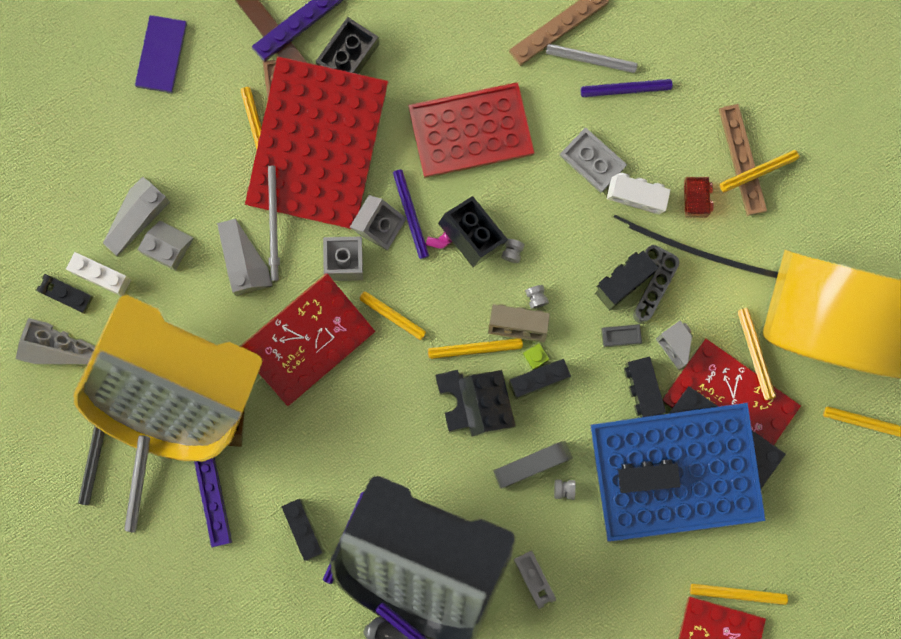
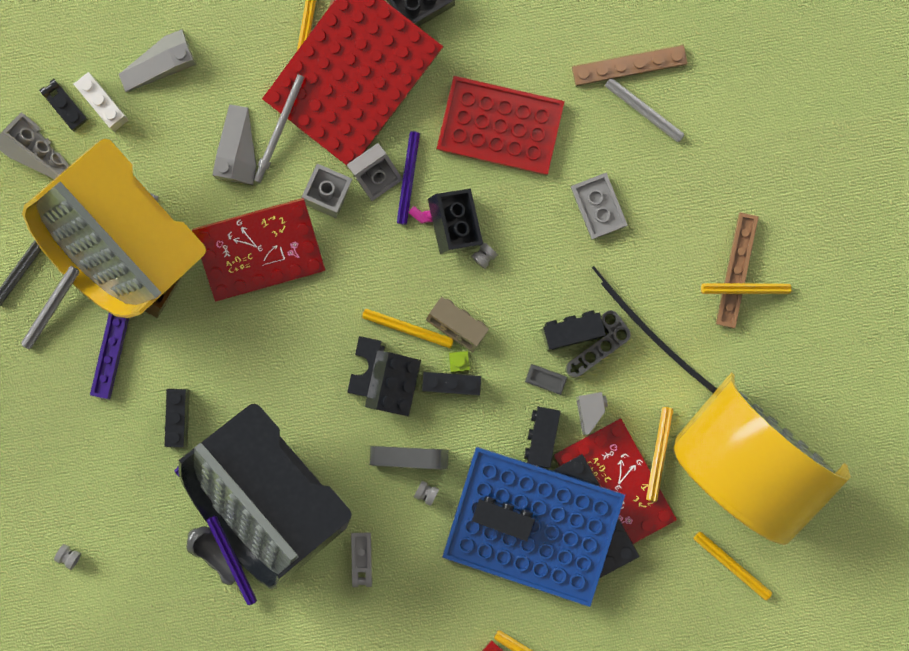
camera: 30 degrees right, 5 degrees up
light grey slope [137,221,194,271] -> none
yellow axle [359,291,426,340] -> none
light grey wheel [525,285,549,309] -> none
dark purple axle [580,79,673,97] -> none
white brick [607,173,670,214] -> none
clear red brick [684,177,714,218] -> none

